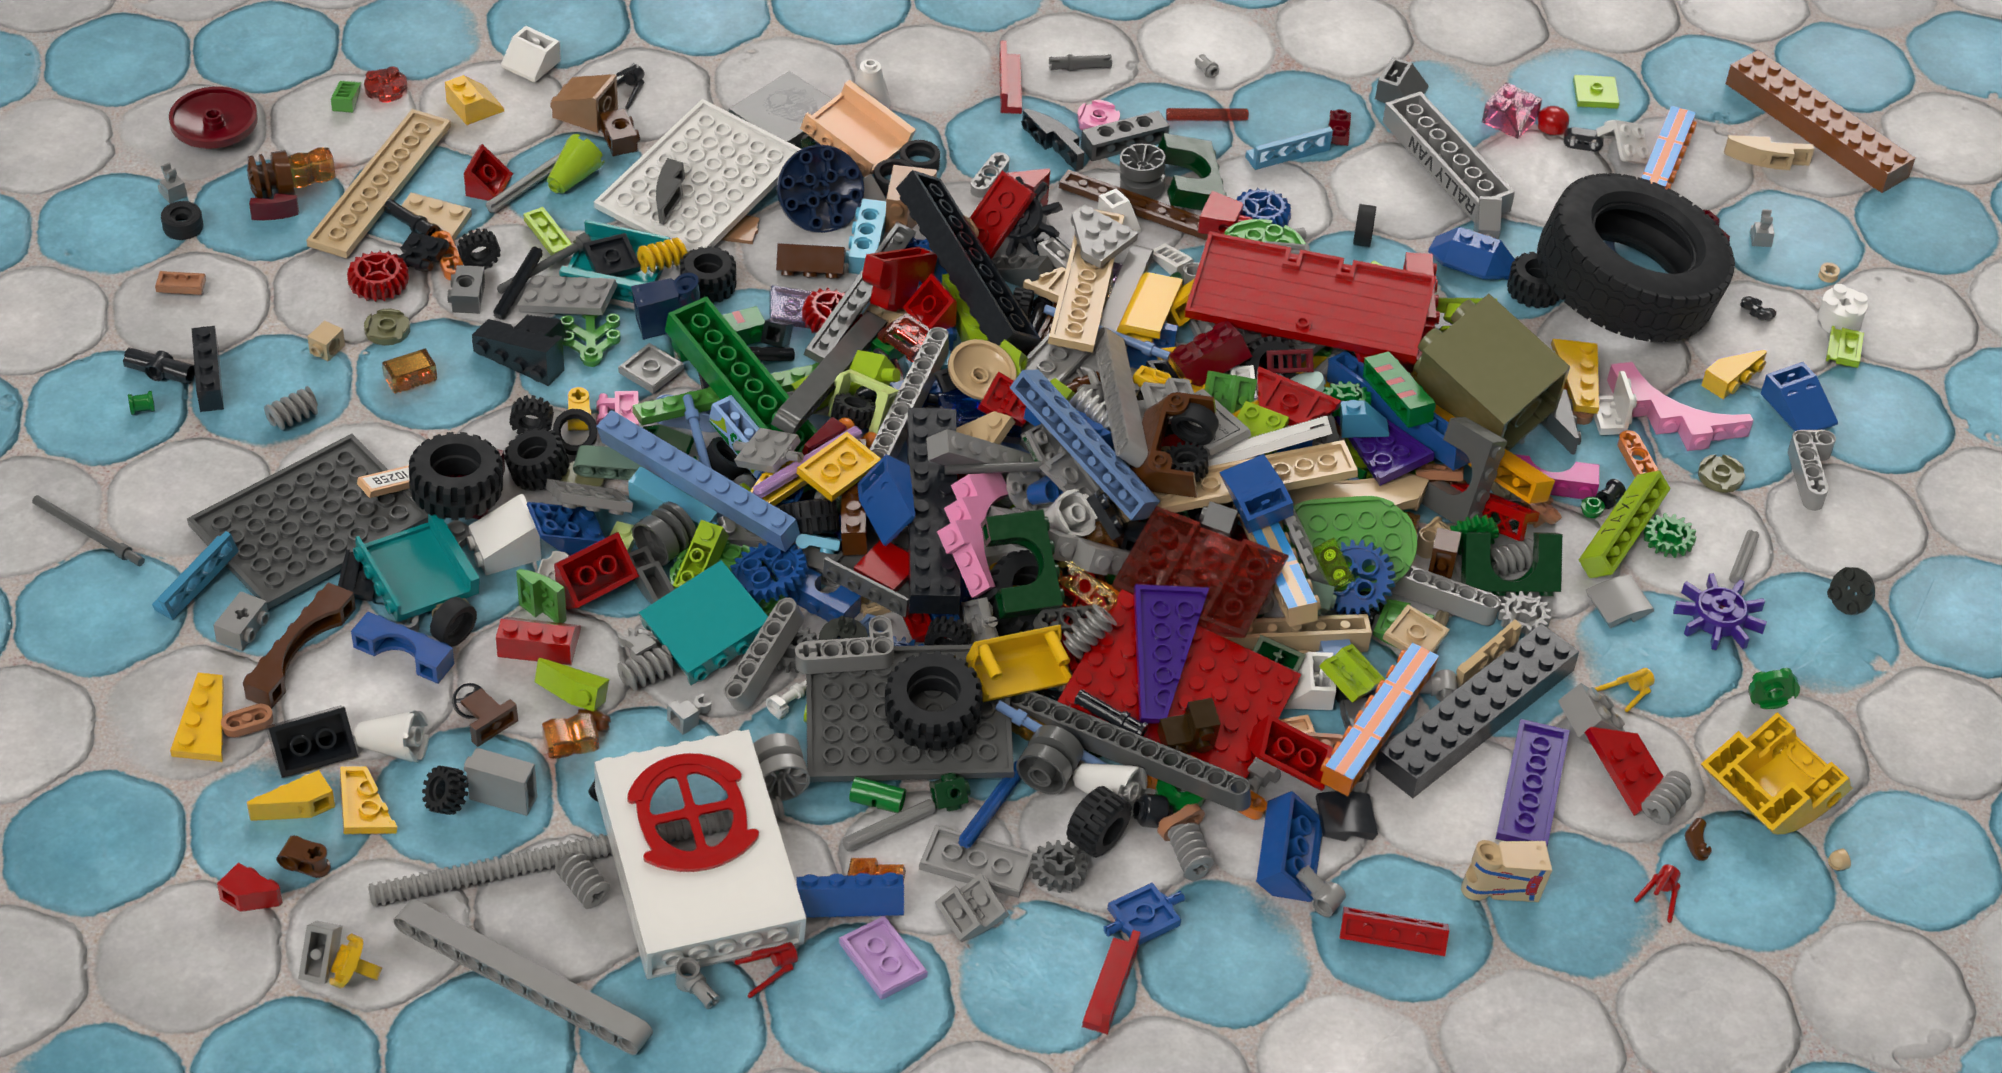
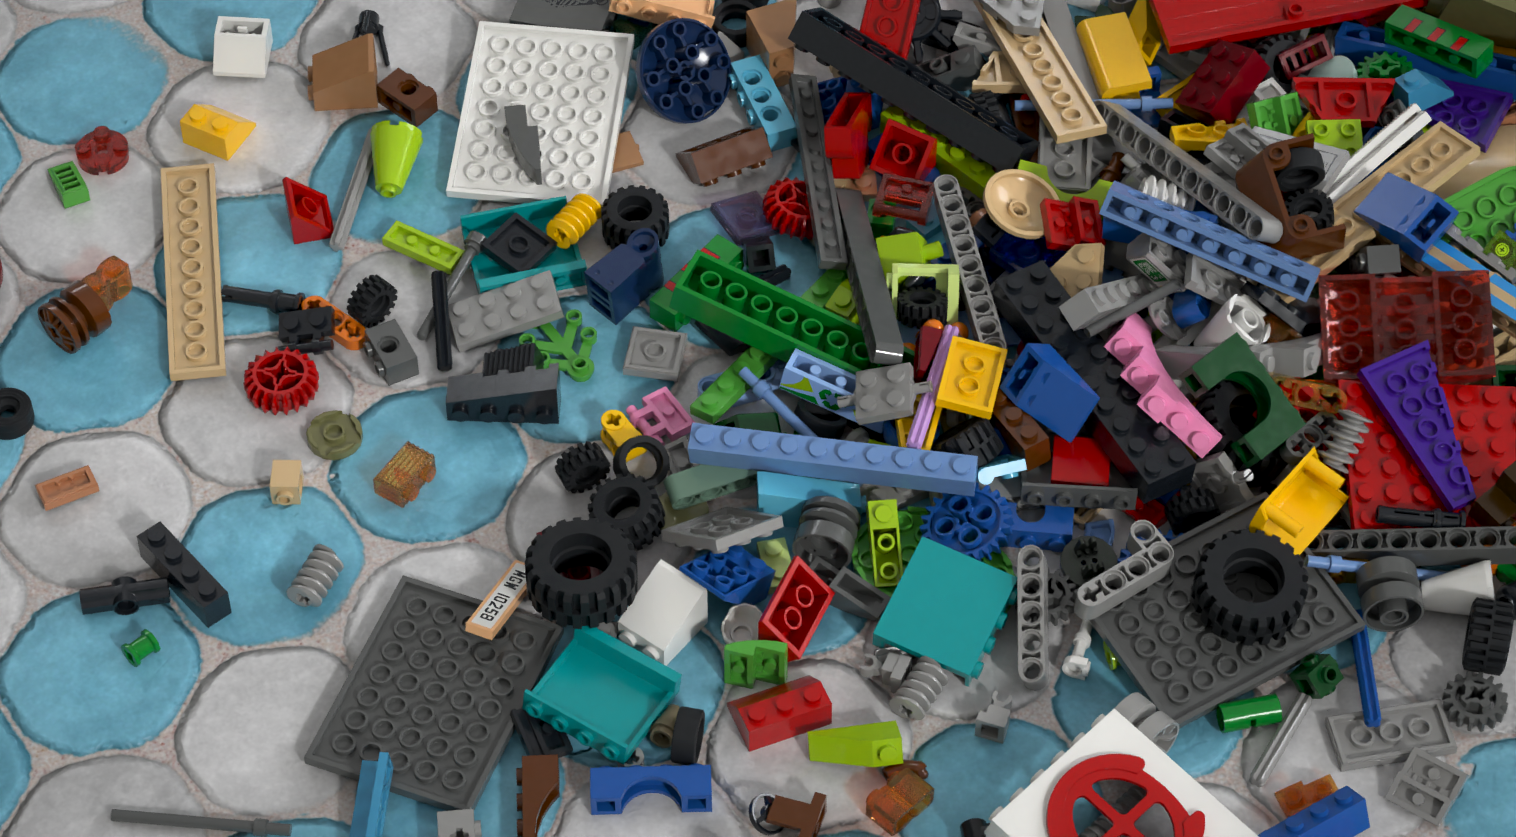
camera: 25 degrees left, 5 degrees up
dark red slope [249,194,299,221] -> none
tan wing [401,192,472,241] -> none

